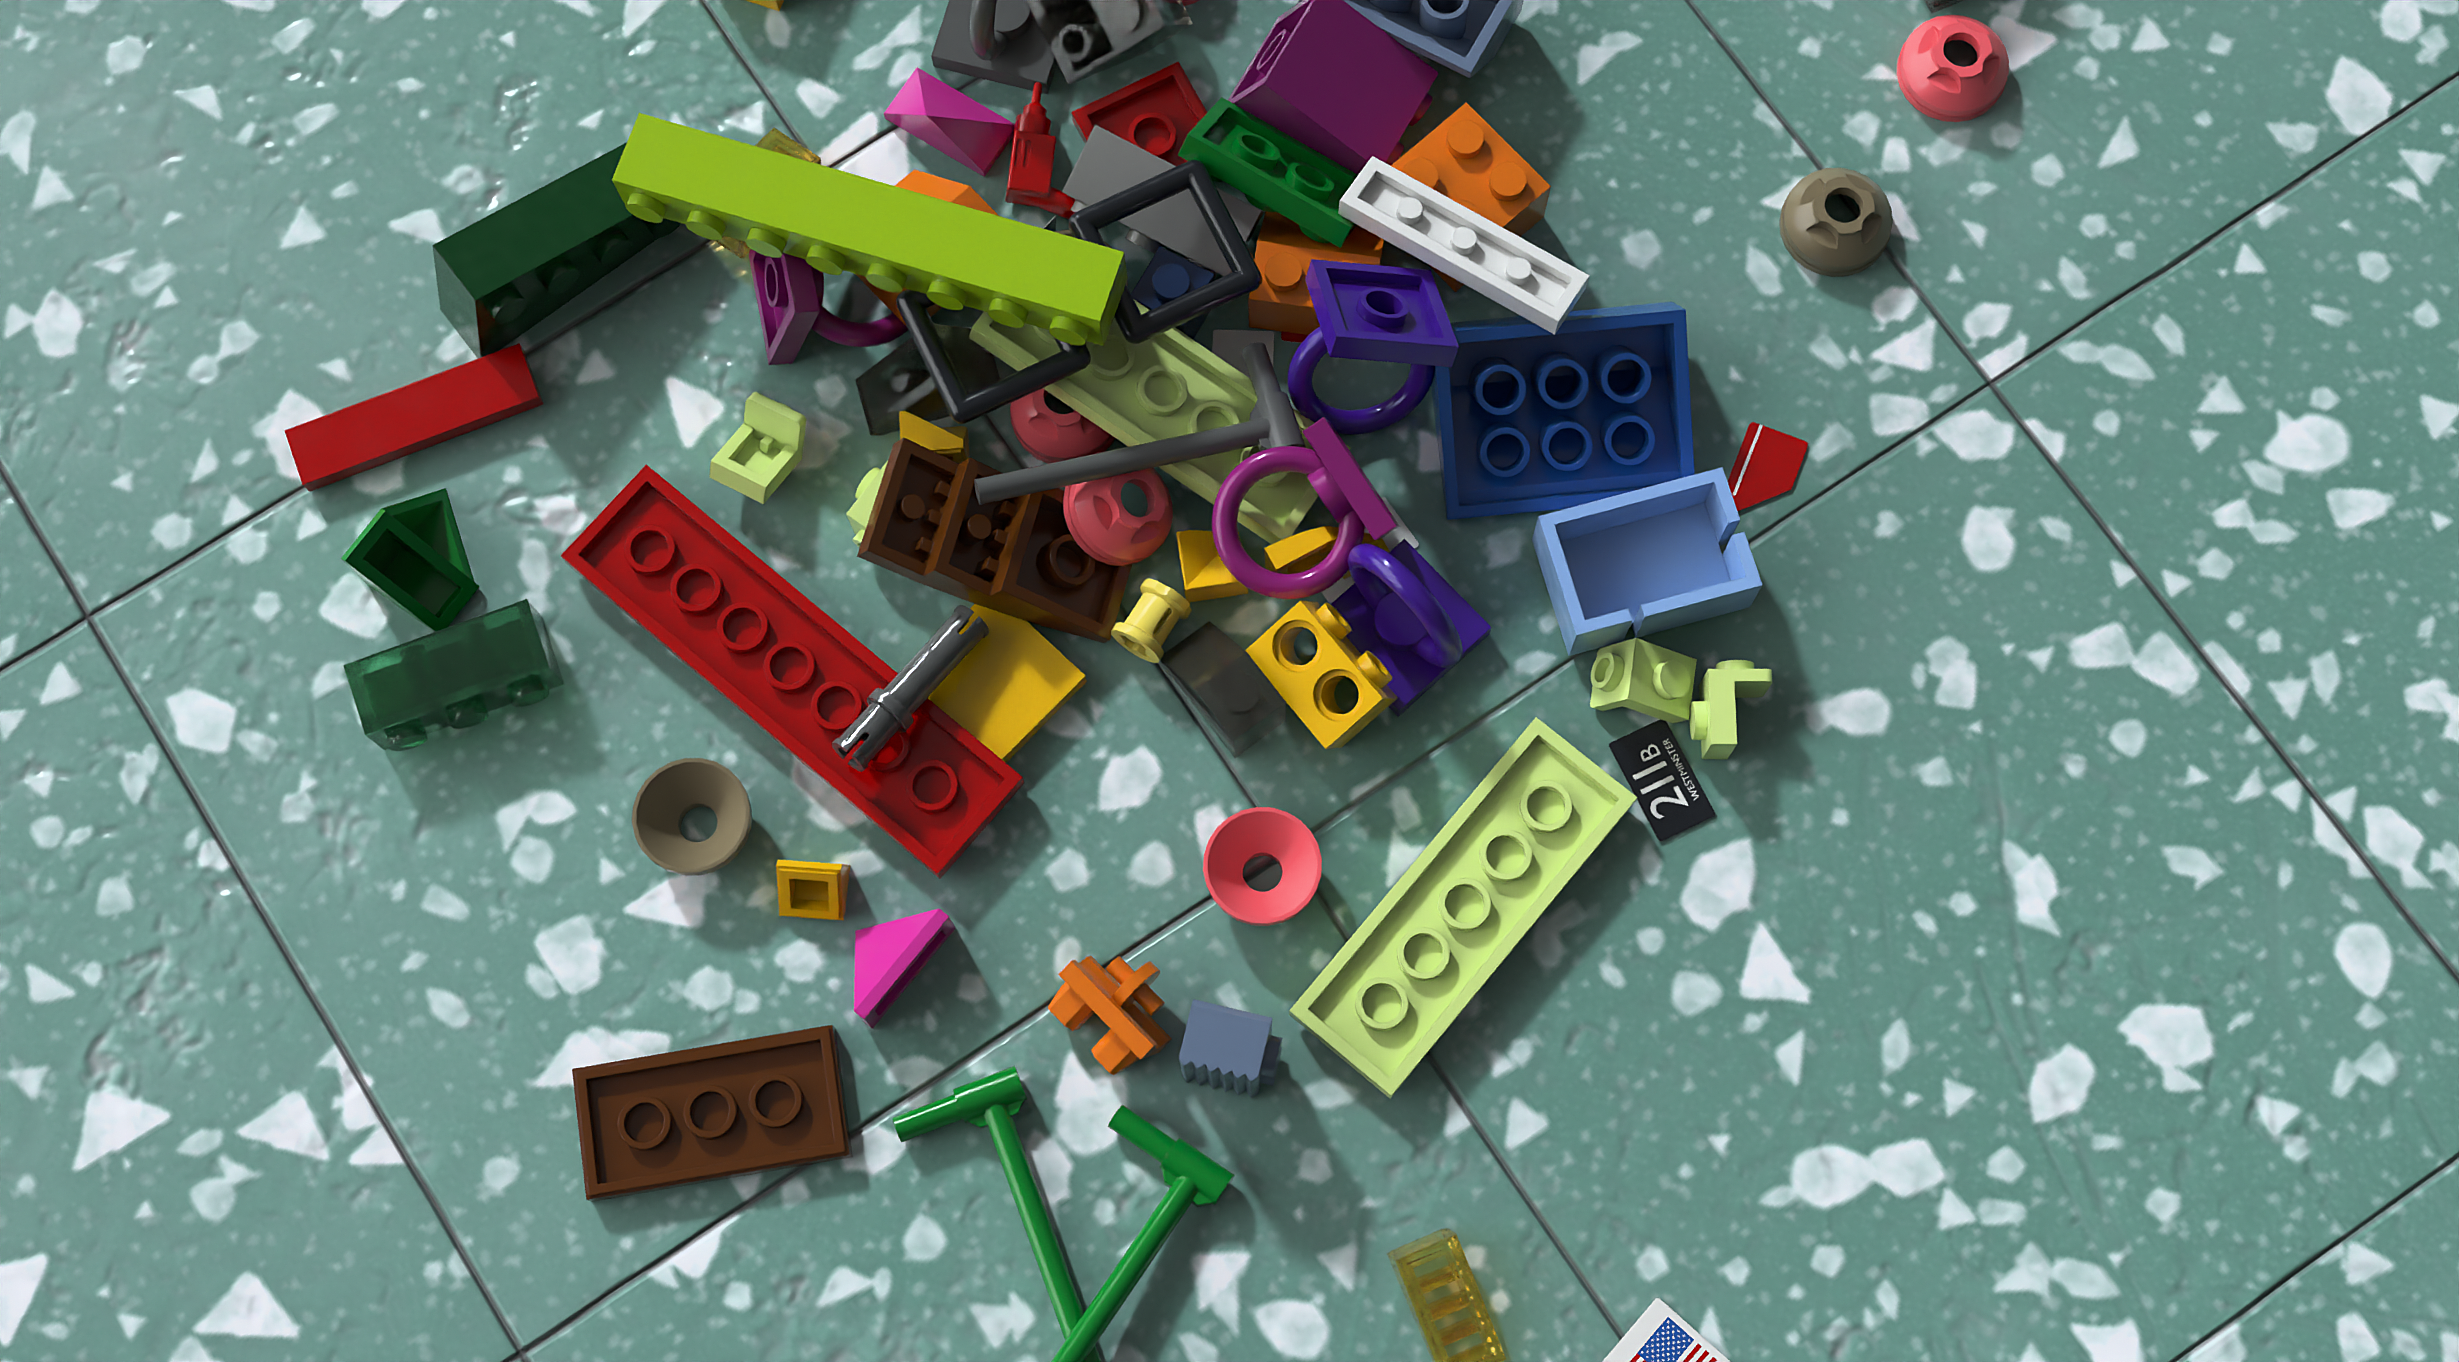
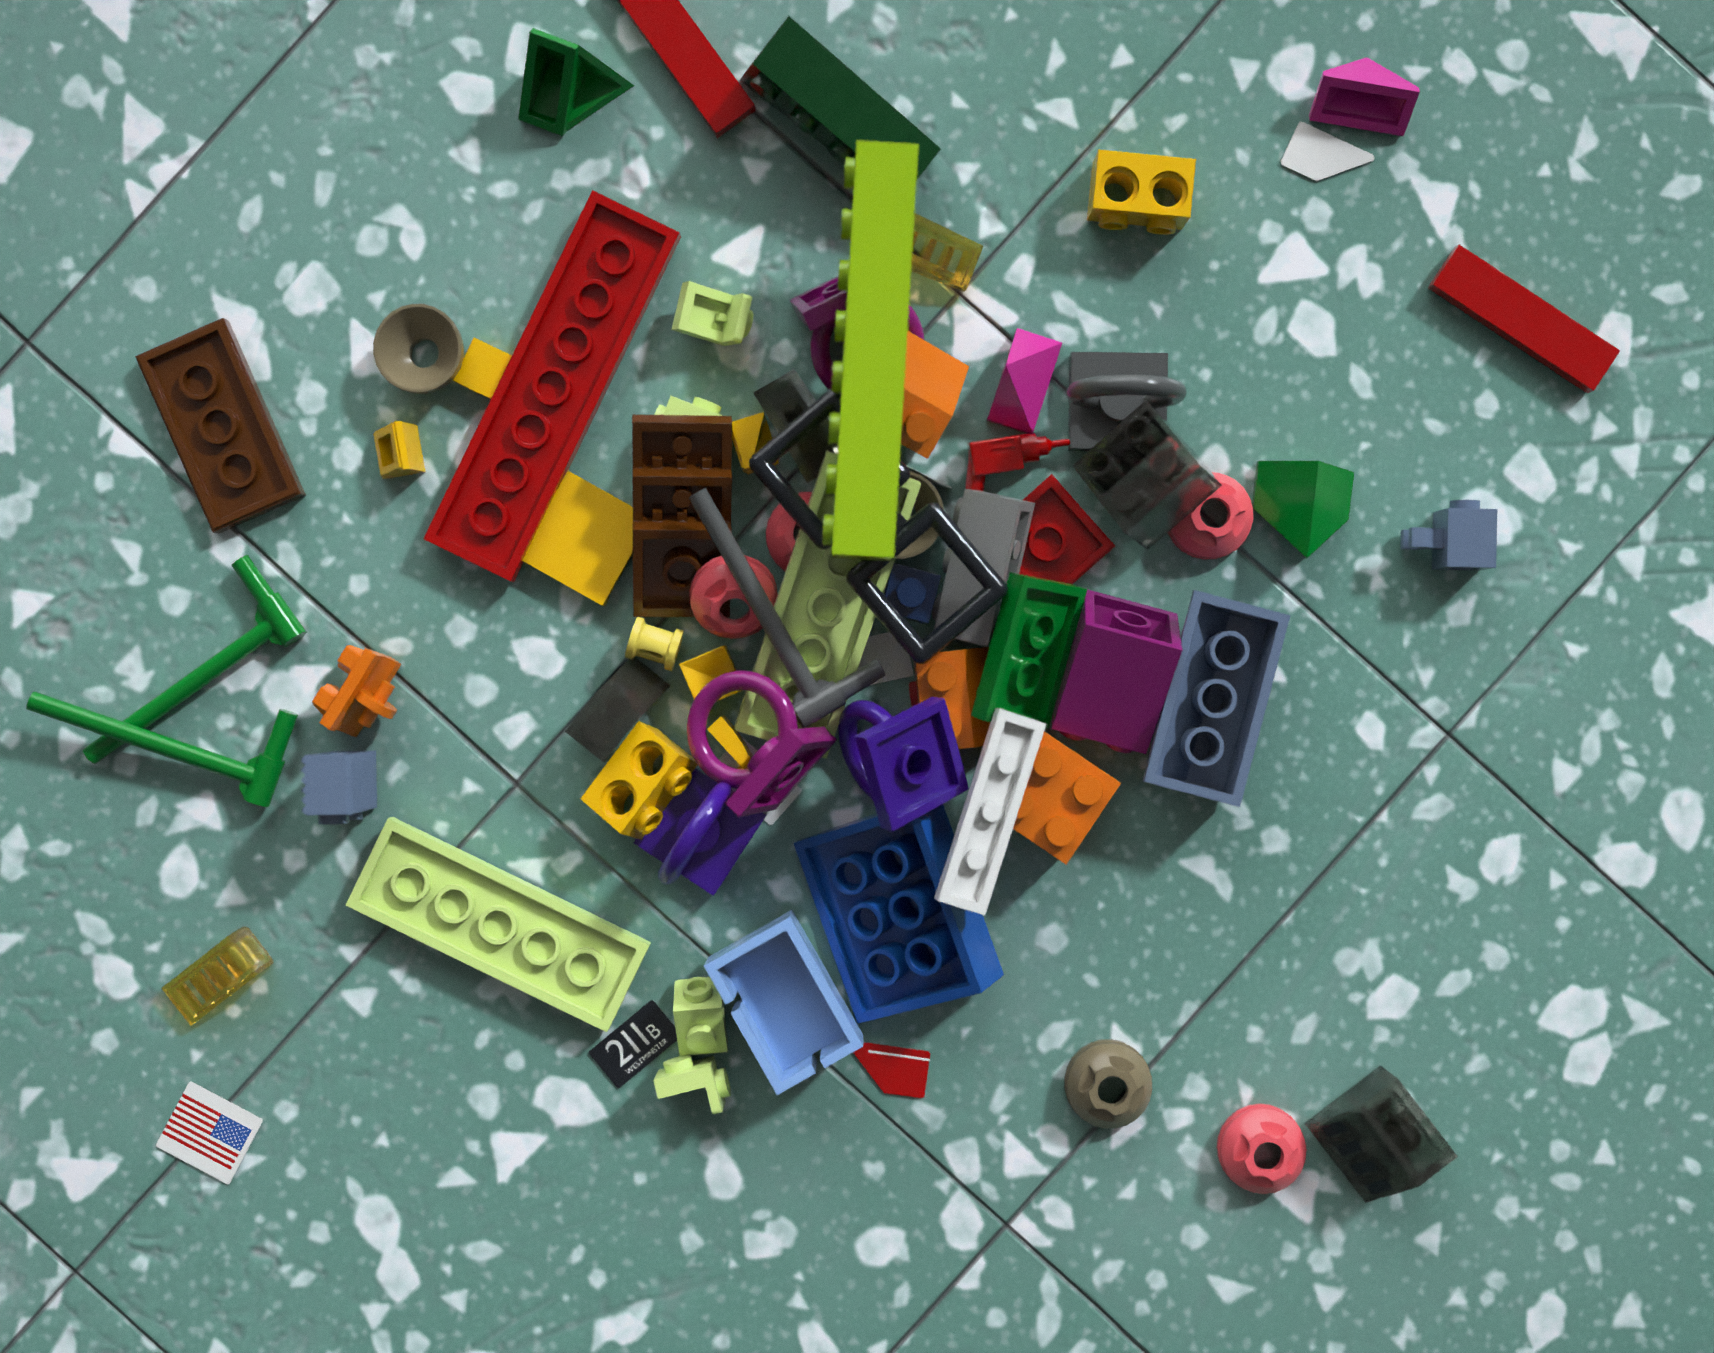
camera: 75 degrees right, 15 degrees up
clear green brick [343,599,564,751] -> none
dark grey pin [832,605,989,772] -> none
dark pink slope [854,908,956,1029] -> none
coral piece [1203,807,1322,926] -> none
none -> yellow tile [453,337,512,400]

